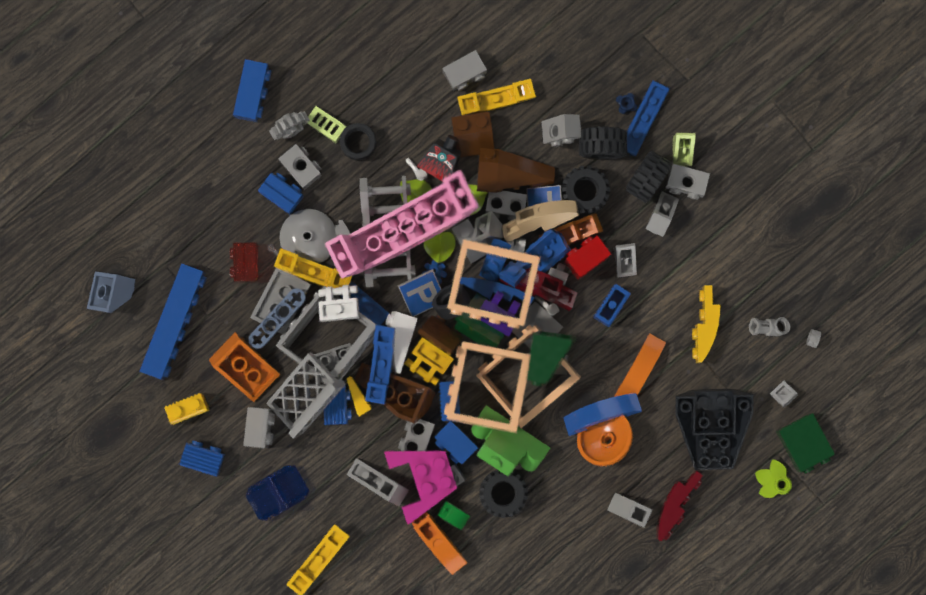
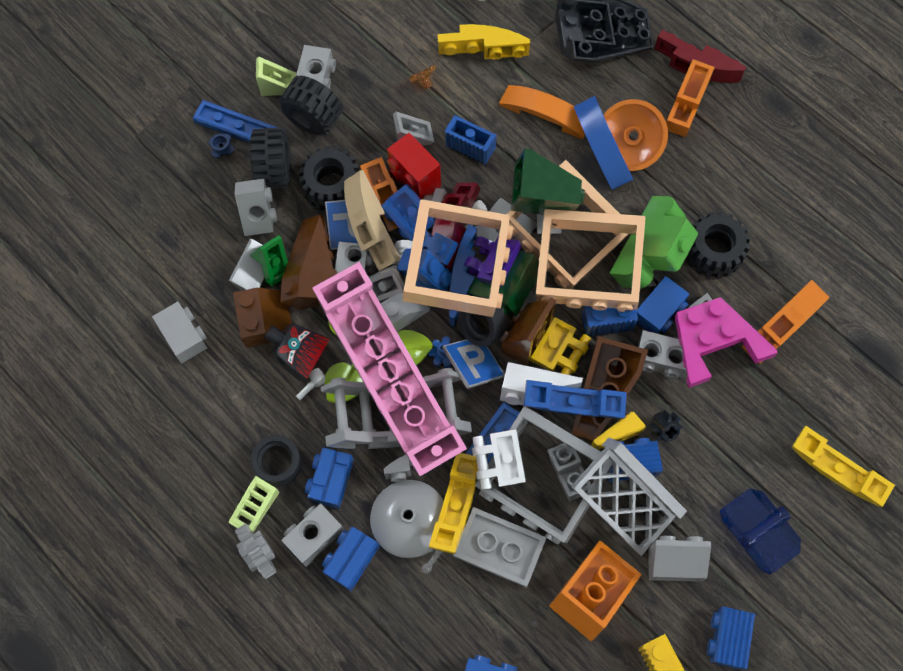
camera: 90 degrees left, 15 degrees down
clear red brick [230,242,258,283] -> none
blue brick [233,59,271,122] -> none
sand blue beam [249,288,306,349] -> none
light grey slope [347,458,409,506] -> none
green piece [438,501,470,530] -> none
yellow slope [457,79,536,115] -> none
light grey slope [607,493,652,527] -> none
light grey slope [646,192,679,237] -> none
none -> light grey slope [229,239,264,291]
none -> green slope [250,235,288,286]
none -> blue brick [305,448,354,509]
none -> clear orange plant [409,65,437,89]
none -> black gear [648,409,683,443]
none -> orange slope [666,59,715,137]

